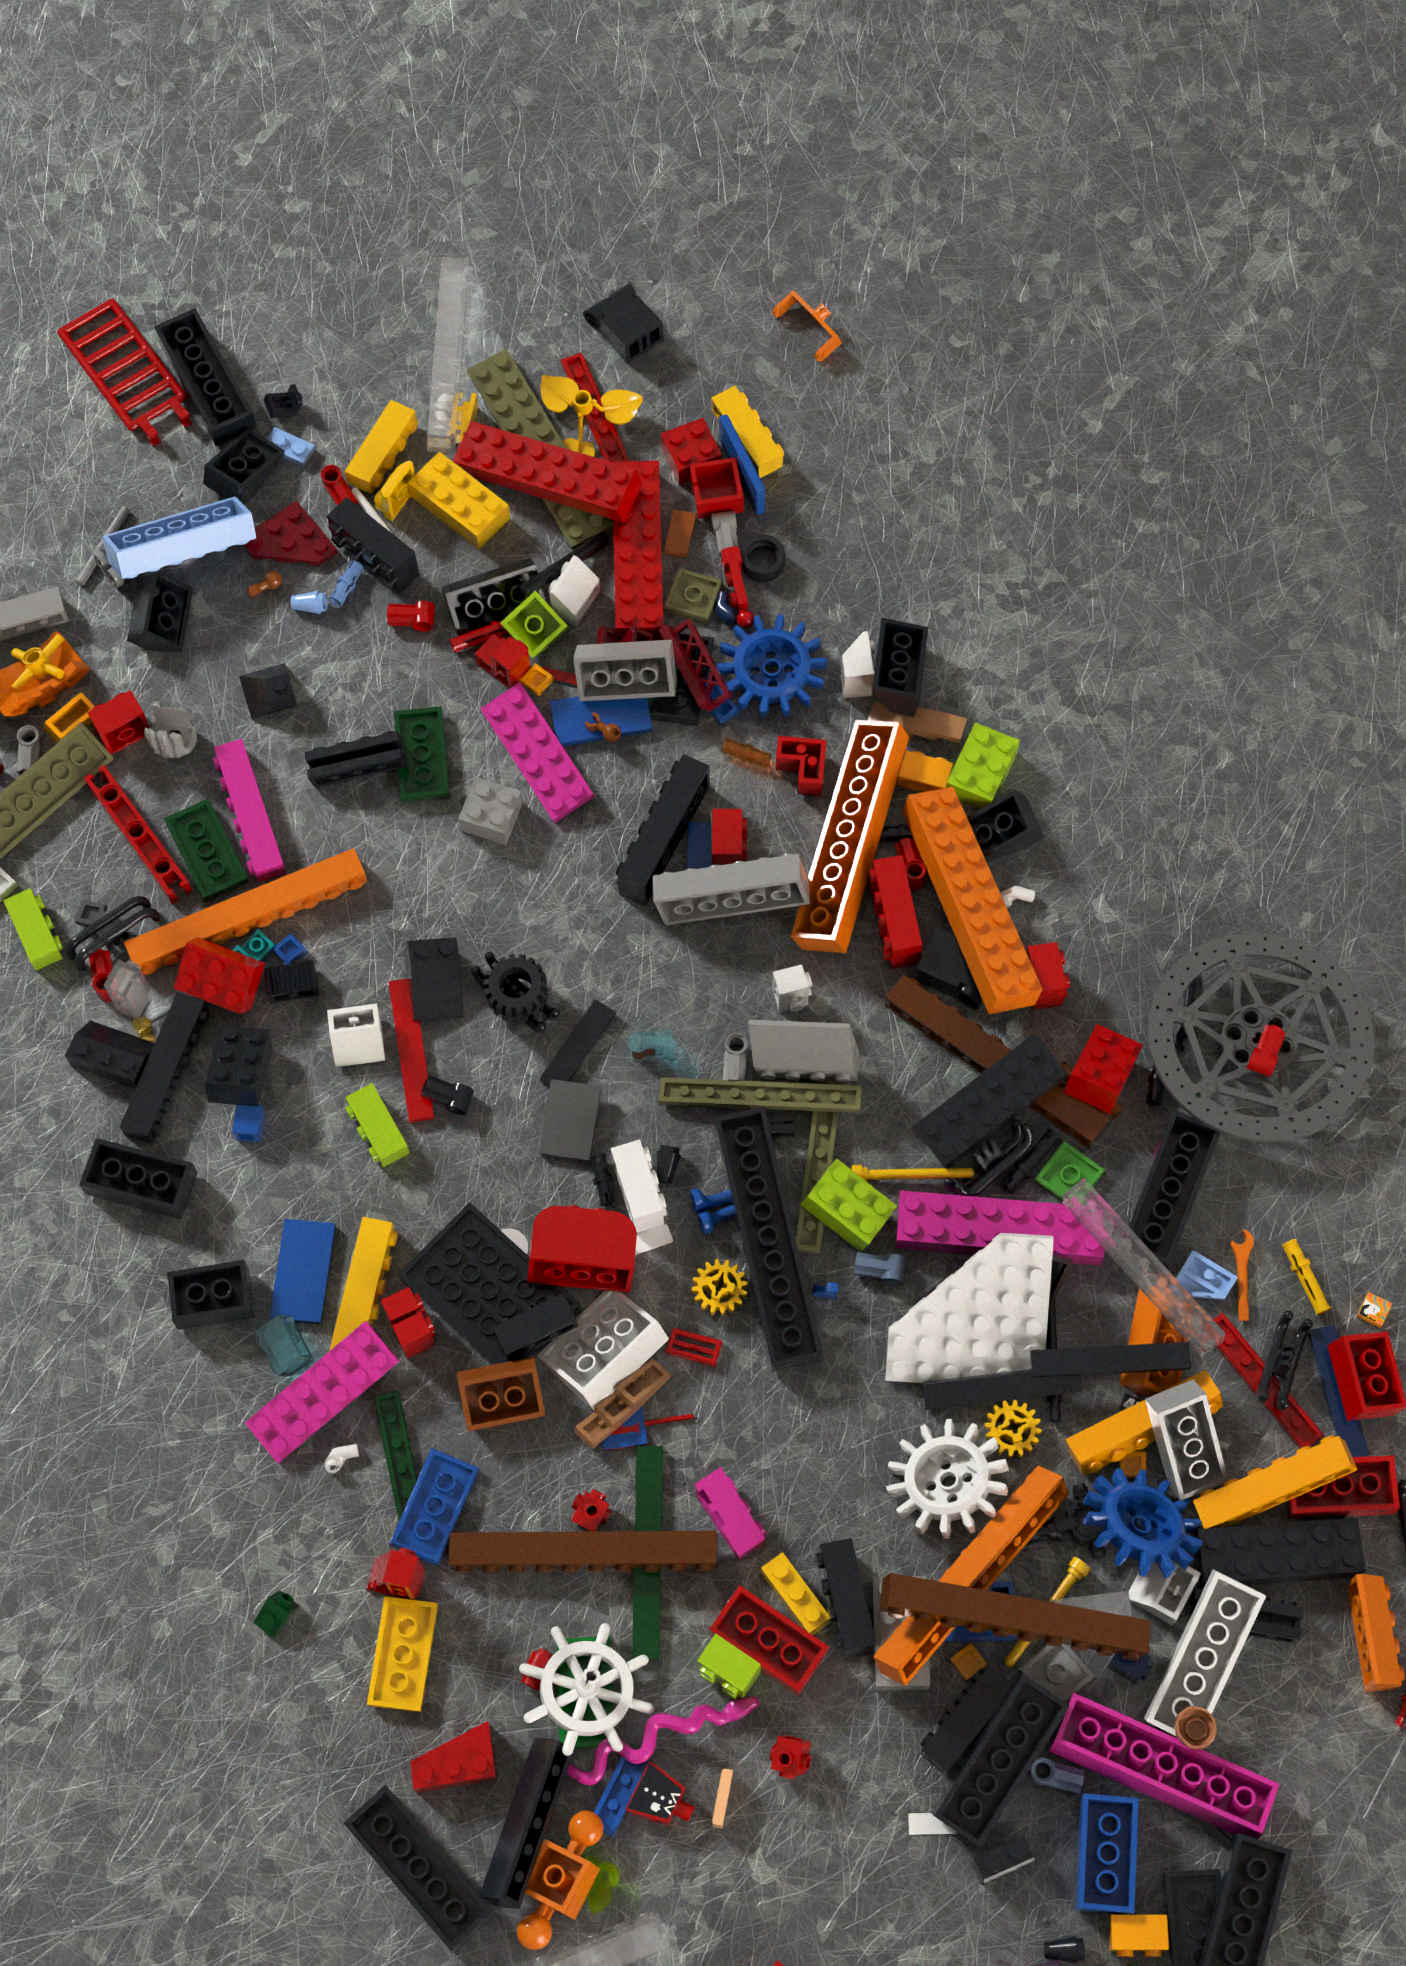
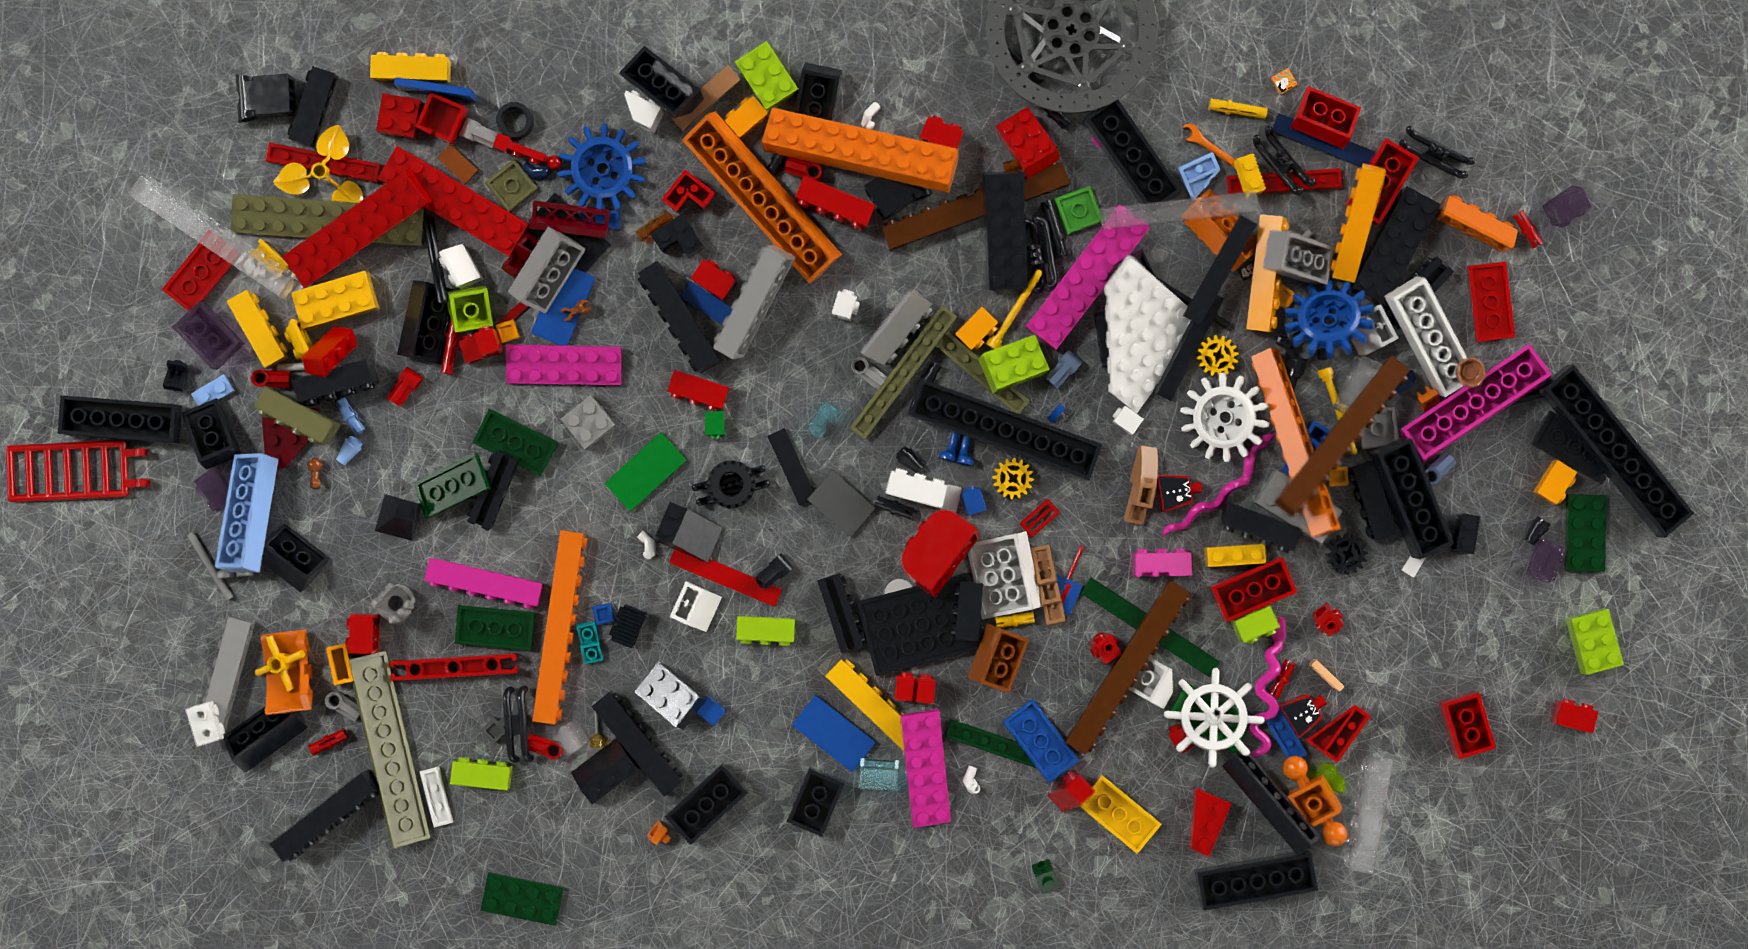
camera: 60 degrees left, 20 degrees up
red brick [174,937,265,1014] -> none
blue brick [1075,1793,1139,1915] -> none
red piece [1246,1025,1286,1078] -> none
none -> red plate [161,230,241,314]
none -> clear purple brick [172,301,245,370]
none -> clear purple brick [194,468,229,512]
none -> olive brick [254,386,341,446]
none -> black brick [288,66,338,148]
none -> red brick [301,326,357,377]
none -> dark green plate [413,453,491,518]
none -> green tile [604,432,687,512]
none -> white arm [637,531,656,559]
none -> orange tile [647,819,671,845]
none -> black brick [651,213,704,258]
none -> red brick [667,369,730,412]
none -> green brick [705,412,725,439]
none -> black brick [817,573,866,654]
none -> light orange brick [955,307,998,351]
none -> blue brick [961,486,986,515]
none -> yellow pin [995,611,1035,628]
none -> white brick [1113,406,1144,435]
none -> medium nougat slope [1123,445,1158,525]
none -> white slope [1128,657,1173,709]
none -> black torso [1157,475,1202,512]
none -> dark pink animal [1162,431,1275,536]
none -> yellow brick [1234,153,1266,198]
none -> red pin [1268,659,1296,698]
none -> red wedge [1305,705,1371,764]
none -> black gear [1325,533,1368,575]
none -> orange tile [1416,386,1440,412]
none -> red plate [1467,261,1515,342]

